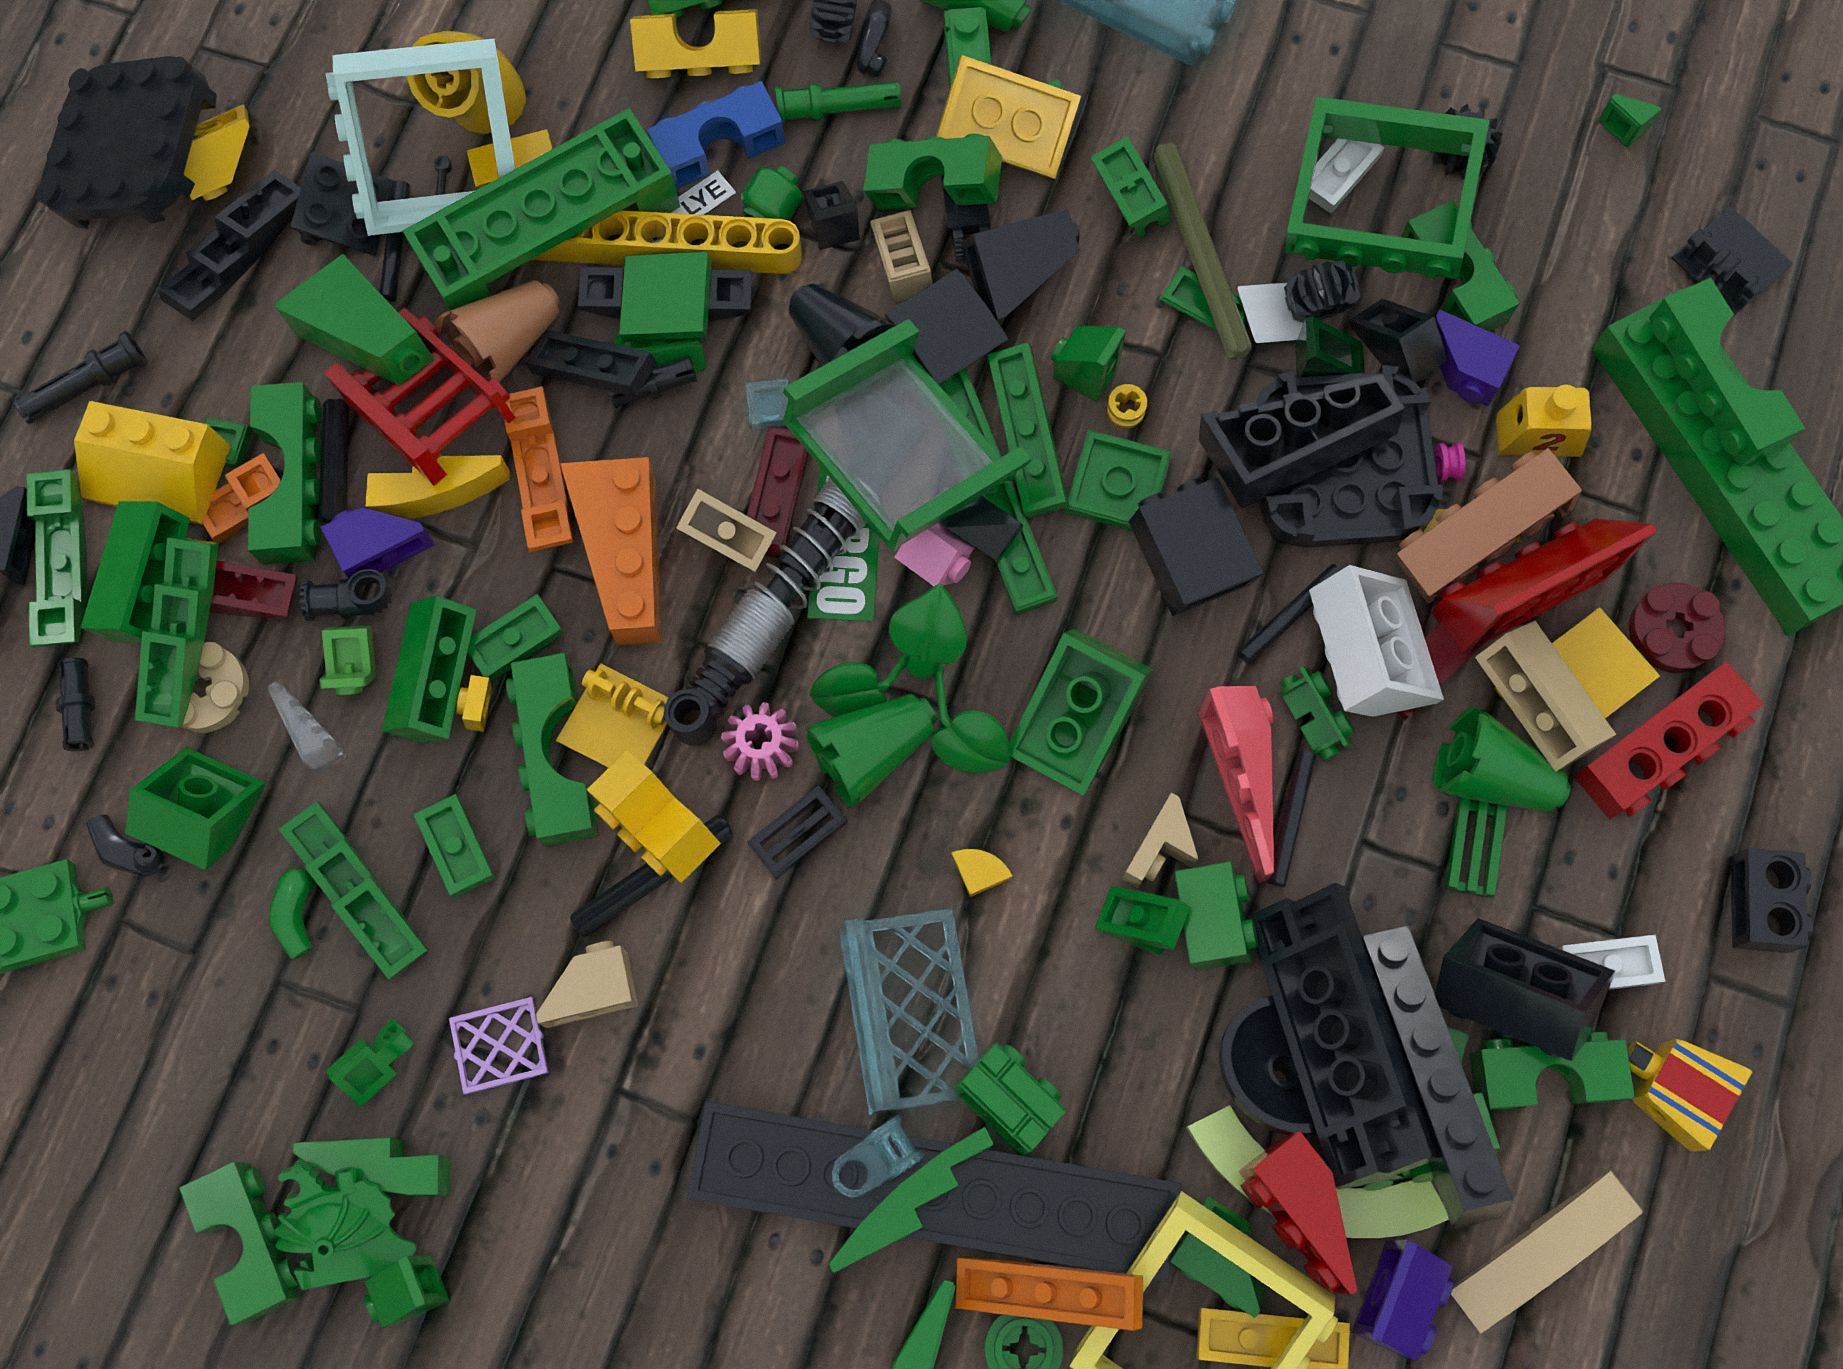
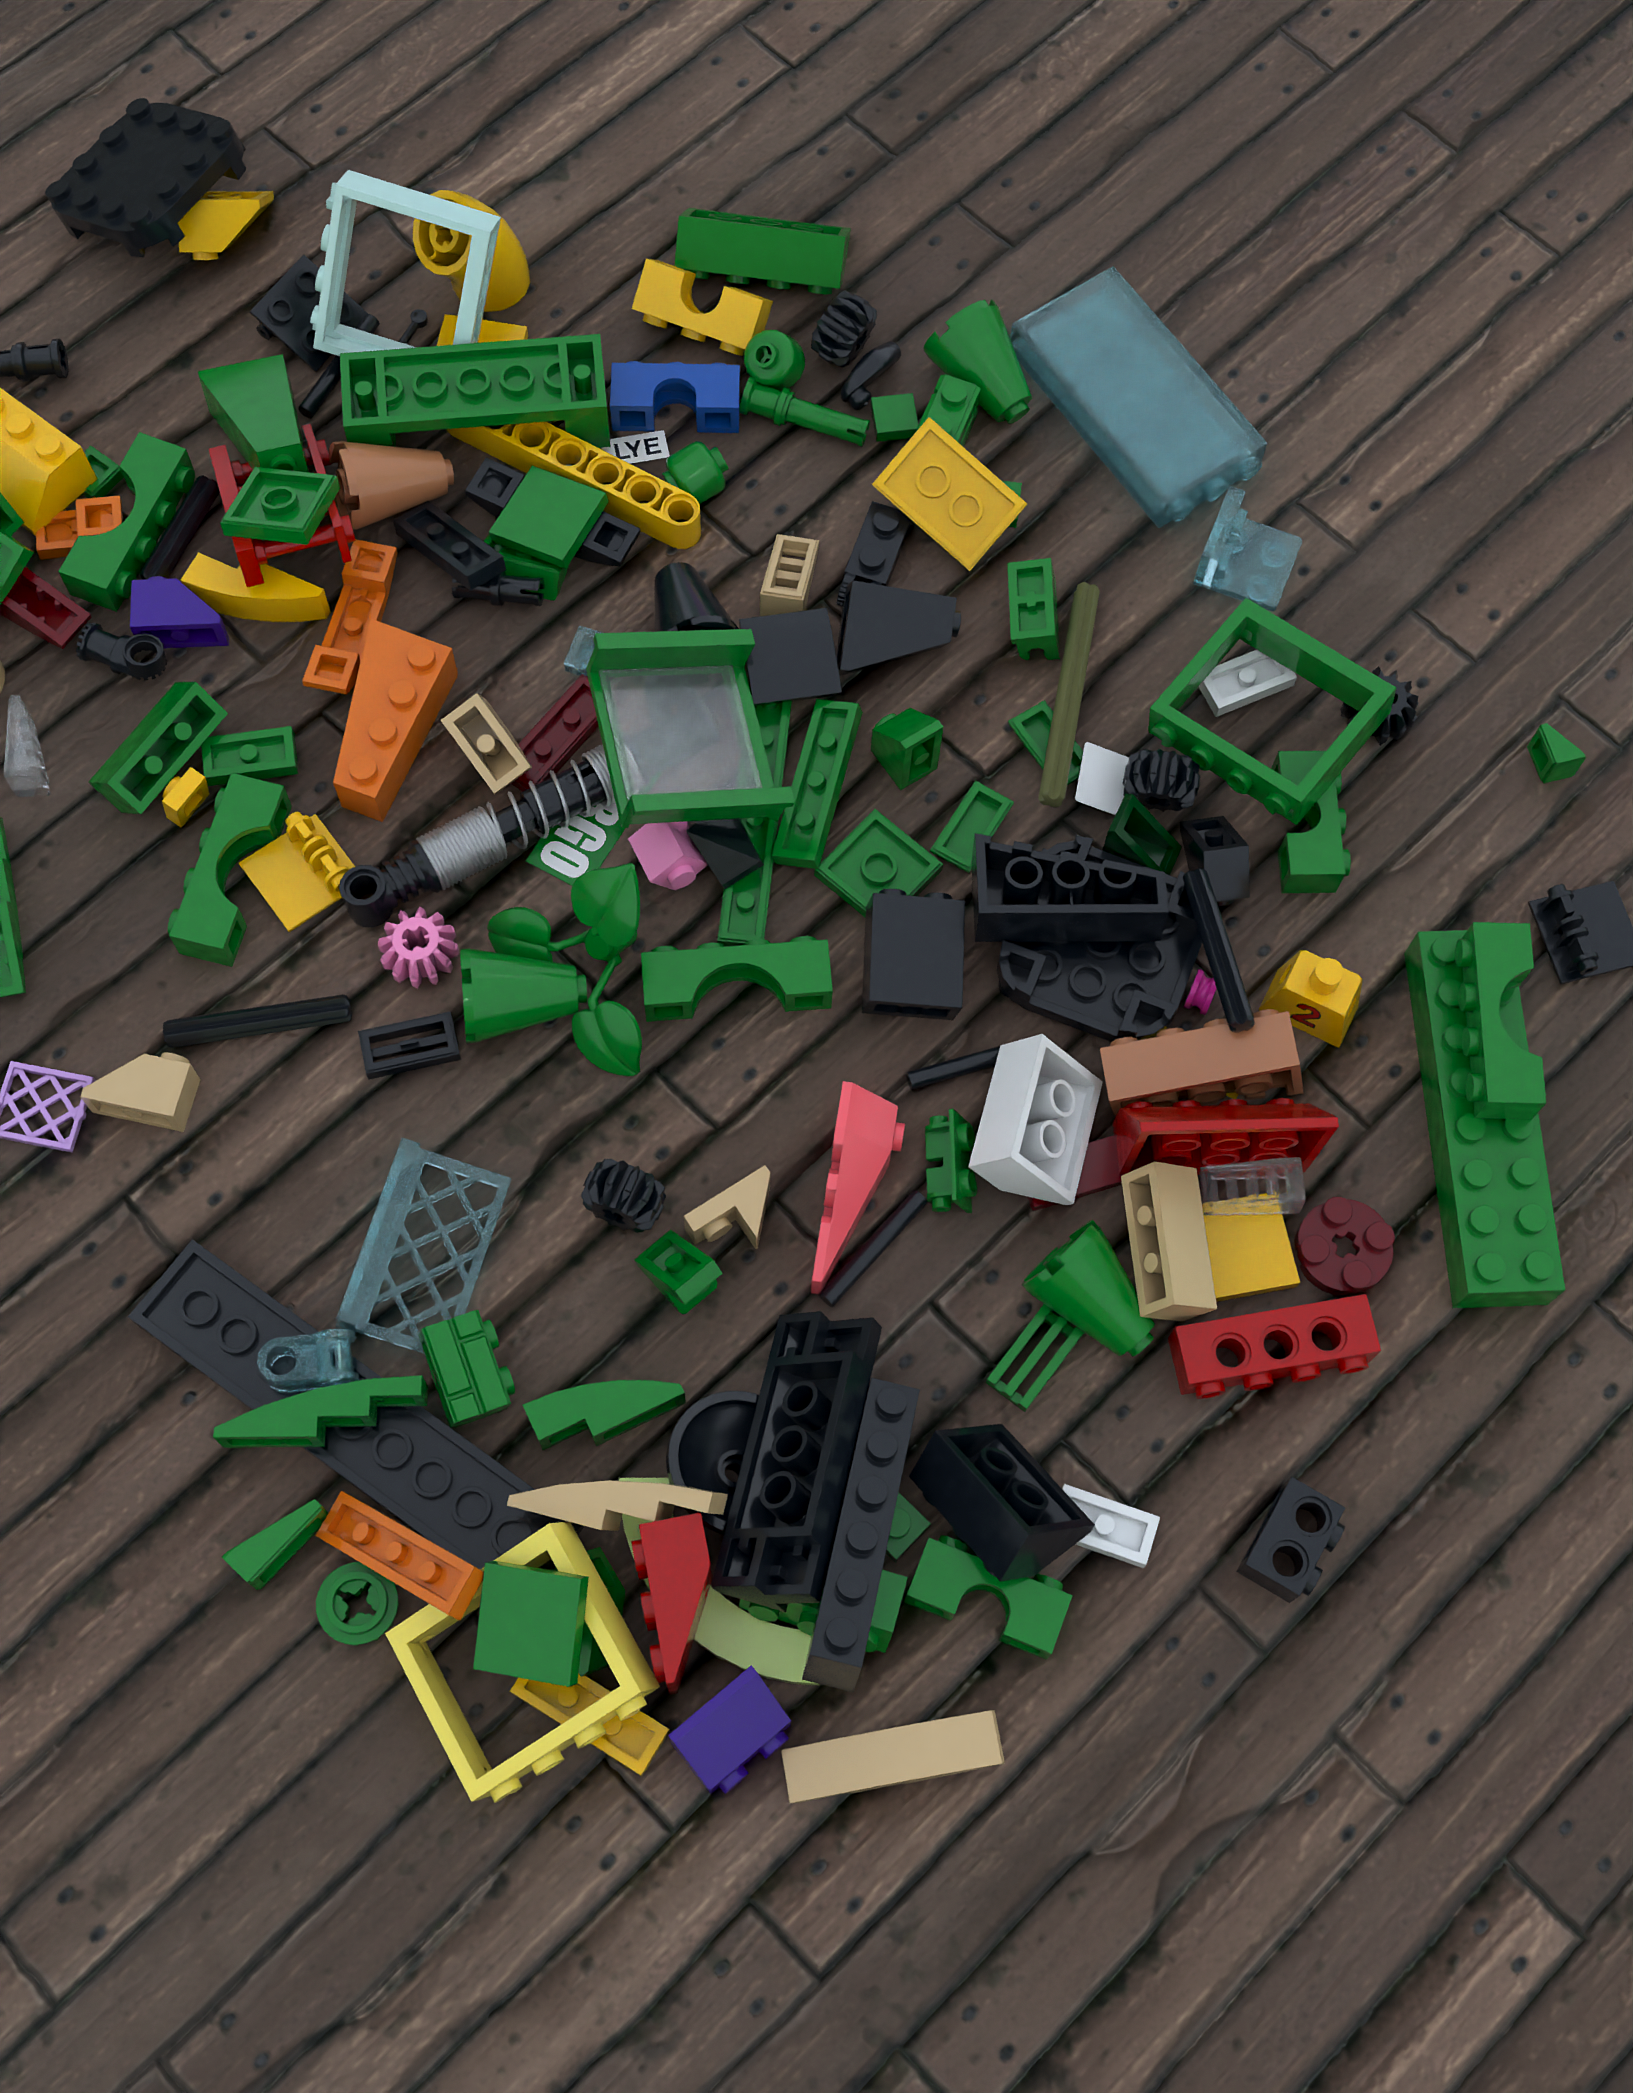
camera: 20 degrees right, 5 degrees down
black slope [158,170,301,321] -> none
bright green bracket [320,625,376,695] -> none
green plate [413,794,496,899] -> none
yellow brick [587,750,721,883] -> none
black slope [803,181,860,250] -> none
green arch [863,133,1002,210] -> none
yellow tile [951,849,1013,897] -> none
green slope [1008,628,1154,796] -> none
yellow bush [1107,384,1147,428] -> none
green brick [1175,861,1258,971] -> none
dark purple slope [1435,309,1520,406] -> none
torso [1627,1039,1753,1152] -> none
none -> green tile [220,467,340,545]
none -> green tile [473,1561,589,1687]
none -> tan slope [507,1480,728,1531]
none -> green slope [523,1380,686,1450]
none -> black gear [581,1159,666,1233]
none -> green arch [641,936,833,1022]
none -> green head [744,330,805,390]
none -> green tile [870,393,918,442]
none -> green tile [930,780,1014,873]
none -> black axle [1183,868,1255,1033]
none -> clear light blue bracket [1193,486,1302,611]
none -> clear slope [1199,1157,1306,1216]

